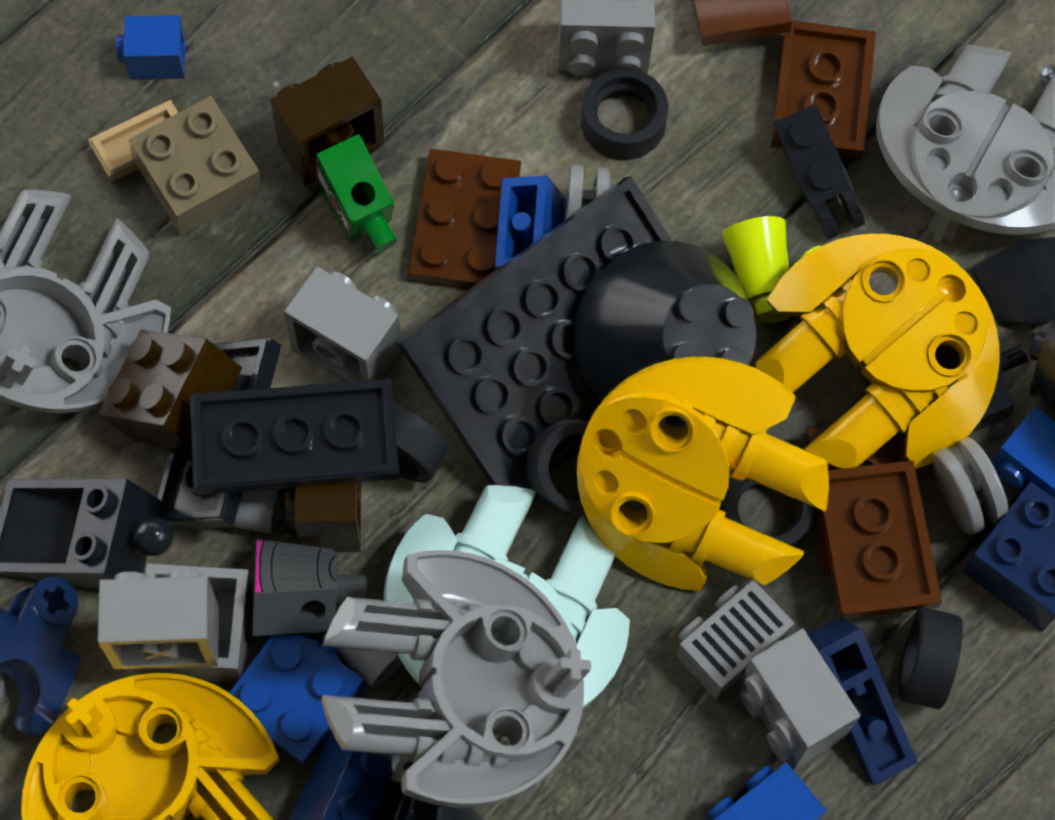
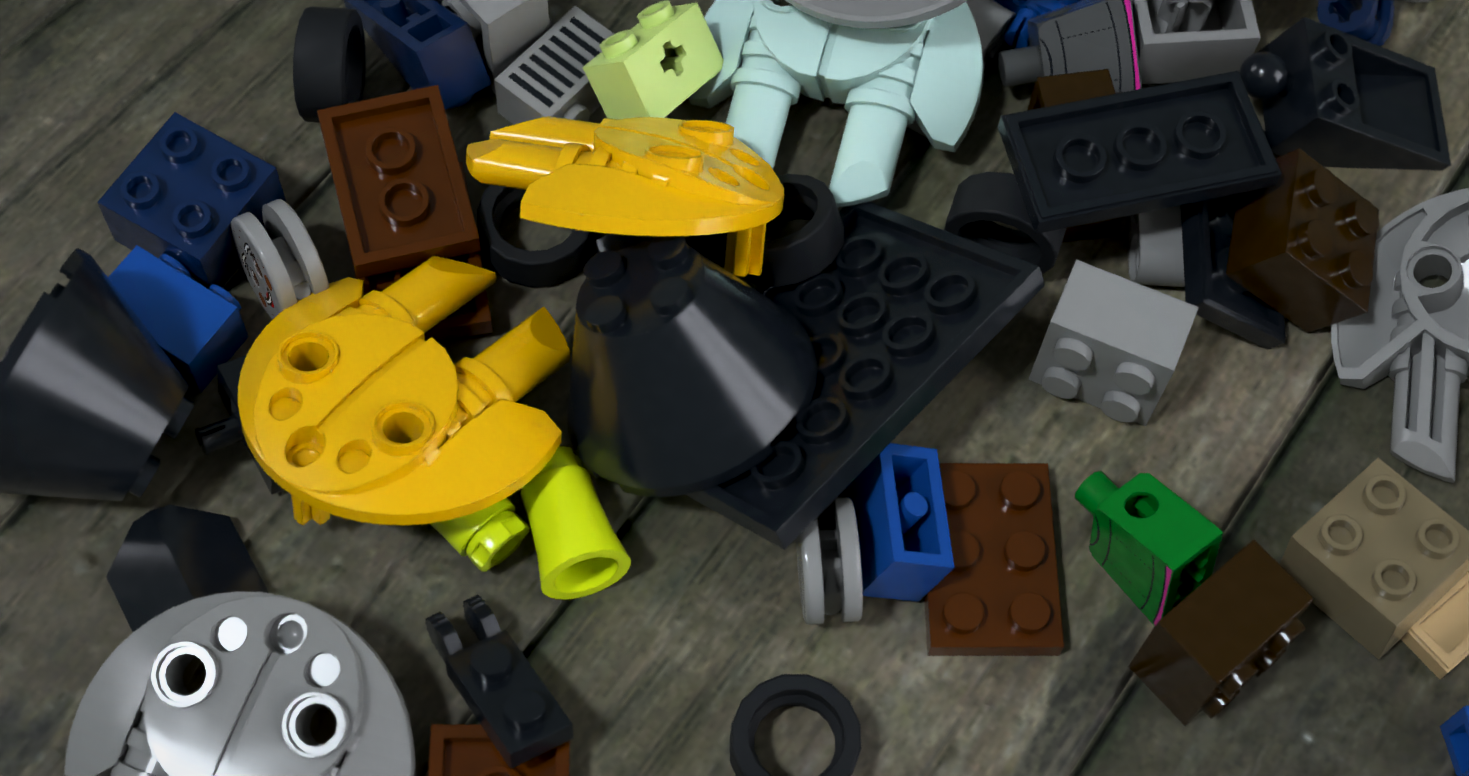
camera: 170 degrees right, 5 degrees down
none -> yellowish green brick [582,0,724,119]

